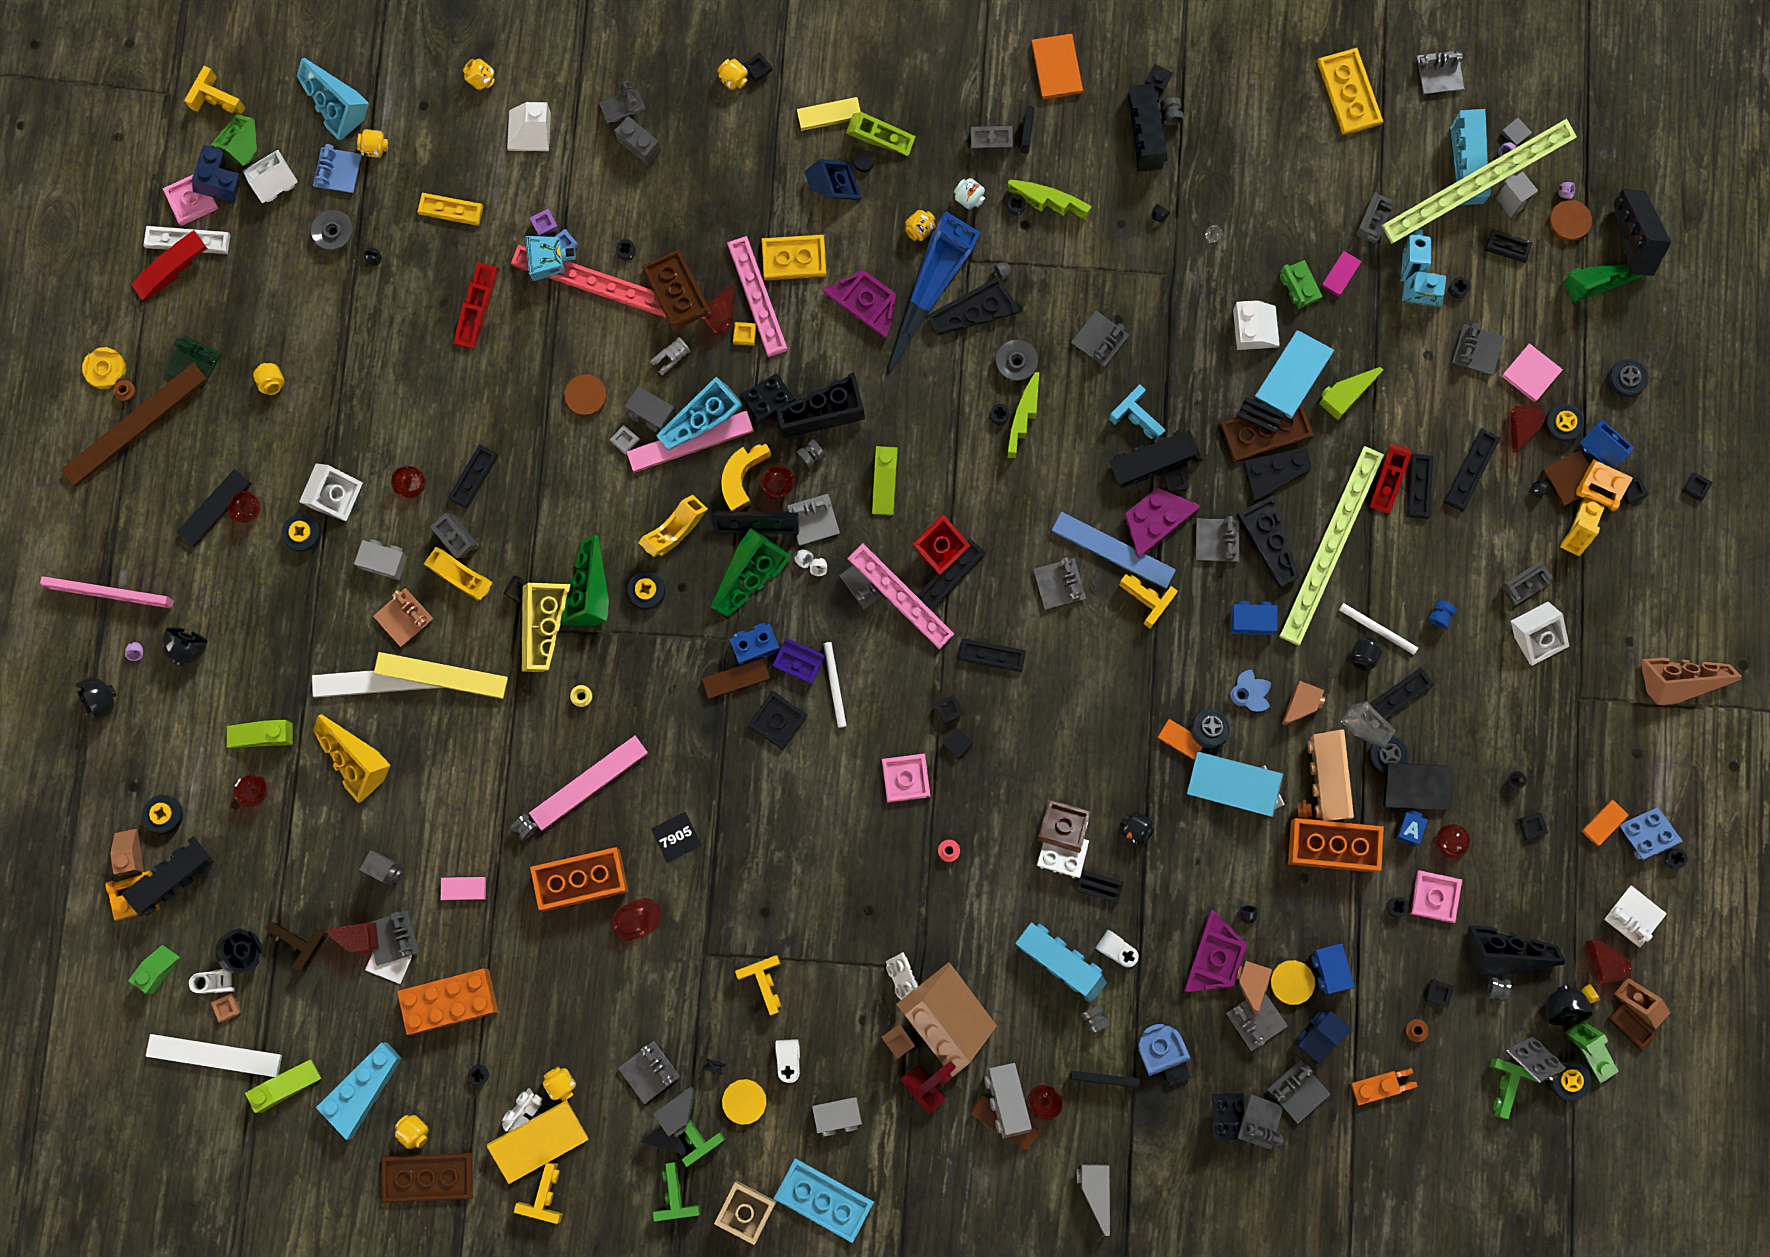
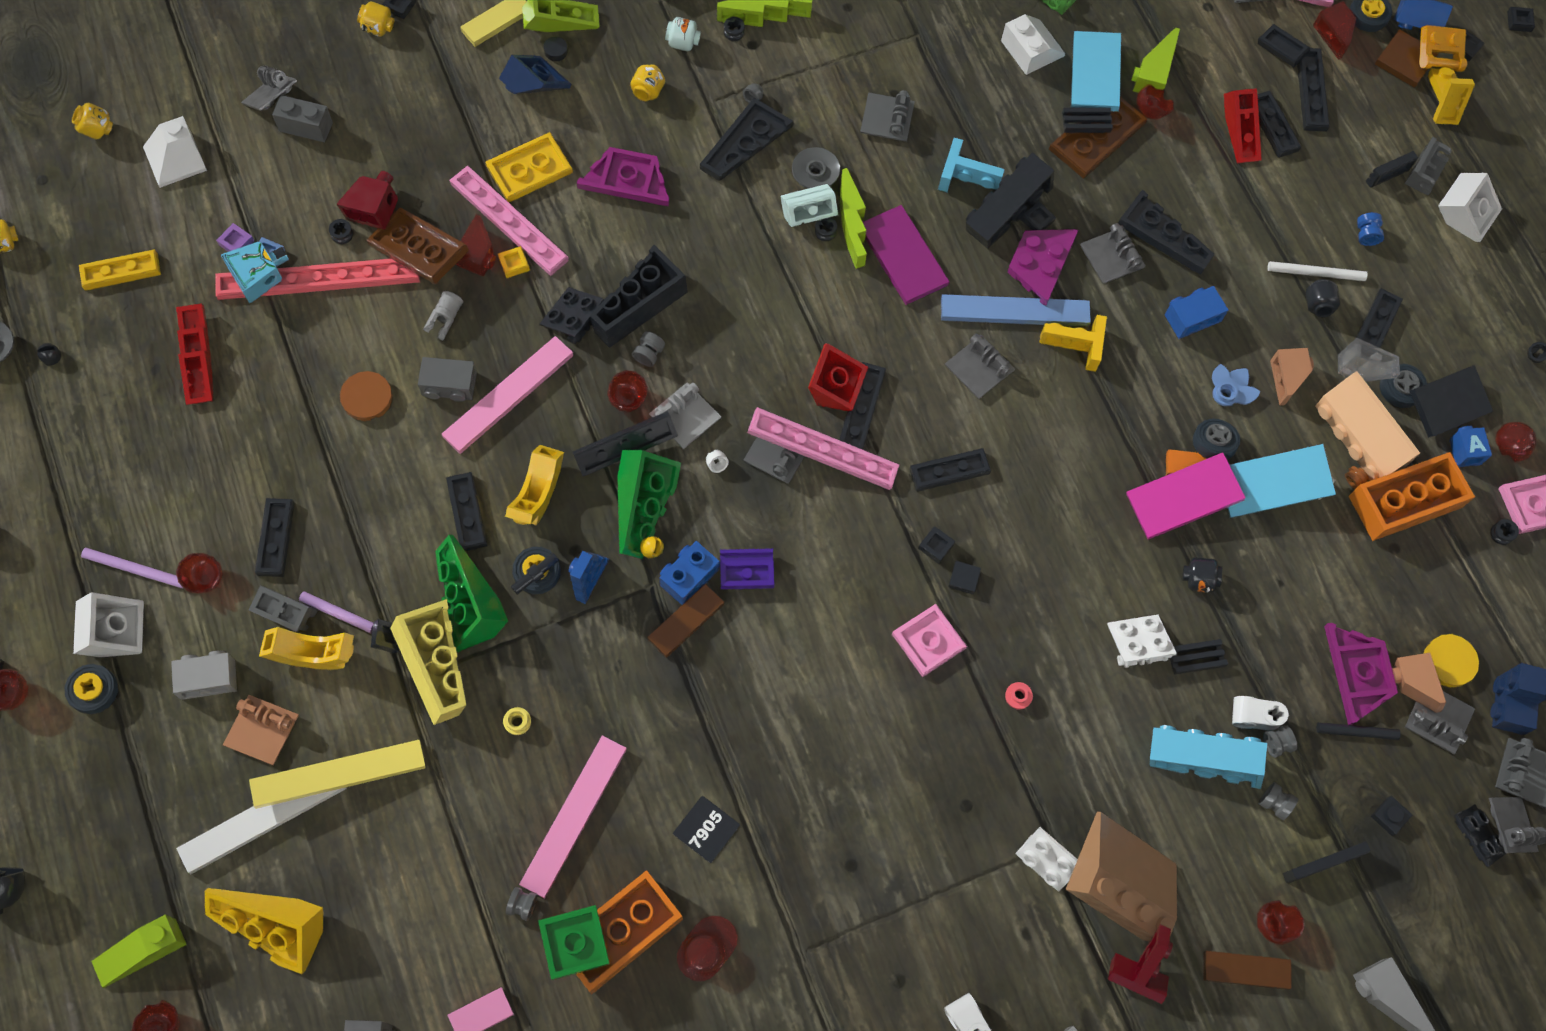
camera: 35 degrees left, 10 degrees down
light grey tile [610,425,640,455] -> none
medium azure wedge [656,377,742,451] -> none
yellow arch [721,444,771,512] -> none
yellow bracket [735,955,782,1016] -> none
black tile [747,690,808,751] -> none
white hinge [794,550,813,568] -> none
white bar [823,642,846,728] -> none
lime slope [872,446,898,516] -> none
medium nougat panel [882,1024,915,1058] -> none
blue plate [887,212,980,372] -> none
light grey brick [984,1063,1032,1138] -> none
tile [1038,800,1091,853] -> none
medium blue tile [1139,1024,1191,1076] -> none
black hinge [1240,905,1258,924] -> none
black wing [1244,448,1312,503] -> none
yellowish green plate [1279,446,1384,646] -> none
blue brick [1311,944,1355,994] -> none
black hinge [1531,481,1549,499] -> none
none -> lavender bar [81,548,187,589]
none -> lavender bar [299,591,373,634]
none -> dark red torso [337,171,398,230]
none -> black tile [446,472,487,551]
none -> black bar [511,553,559,595]
none -> green plate [538,905,610,980]
none -> blue wing [568,551,609,604]
none -> yellow hinge [640,536,664,558]
none -> light aqua brick [781,184,838,227]
none -> magenta tile [863,205,949,305]
none -> dark pink tile [1126,453,1245,540]
none -> clear red hair [1137,85,1174,120]
none -> black tile [1258,24,1310,68]
none -> dark grey wheel [1263,725,1297,758]
none -> black bar [1316,722,1401,740]
none -> black tile [1366,151,1418,188]

